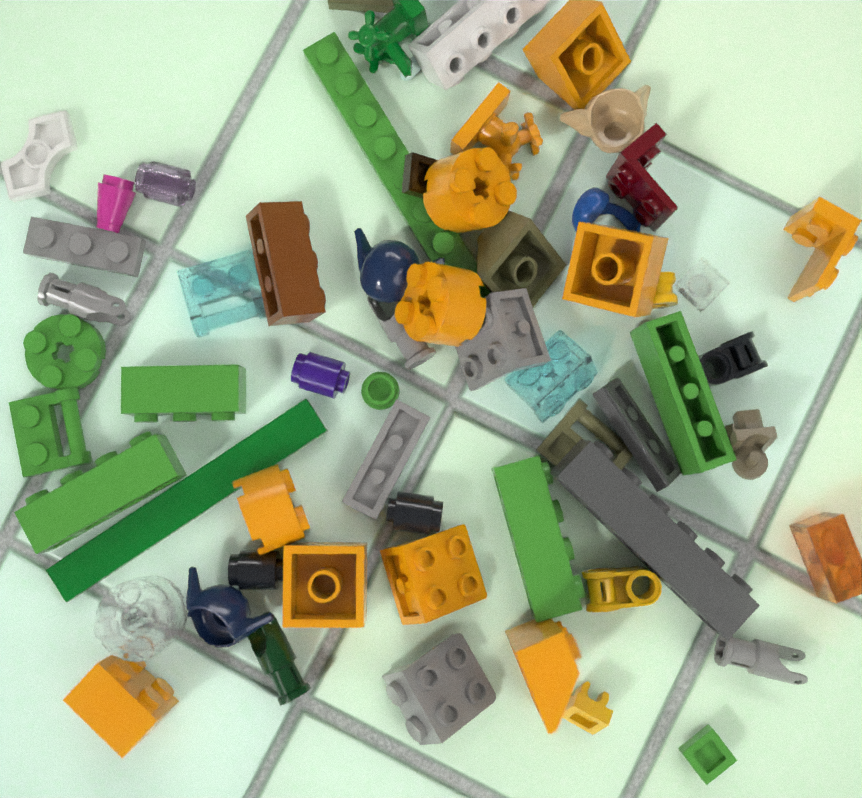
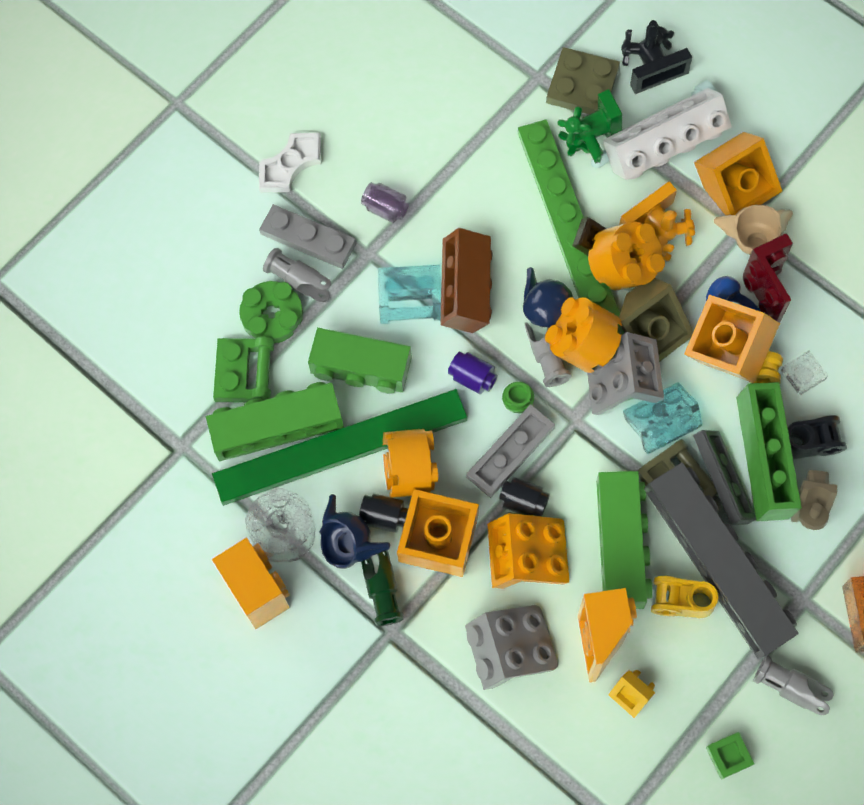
camera: 20 degrees right, 15 degrees down
dark pink cone [96,174,136,233] -> none

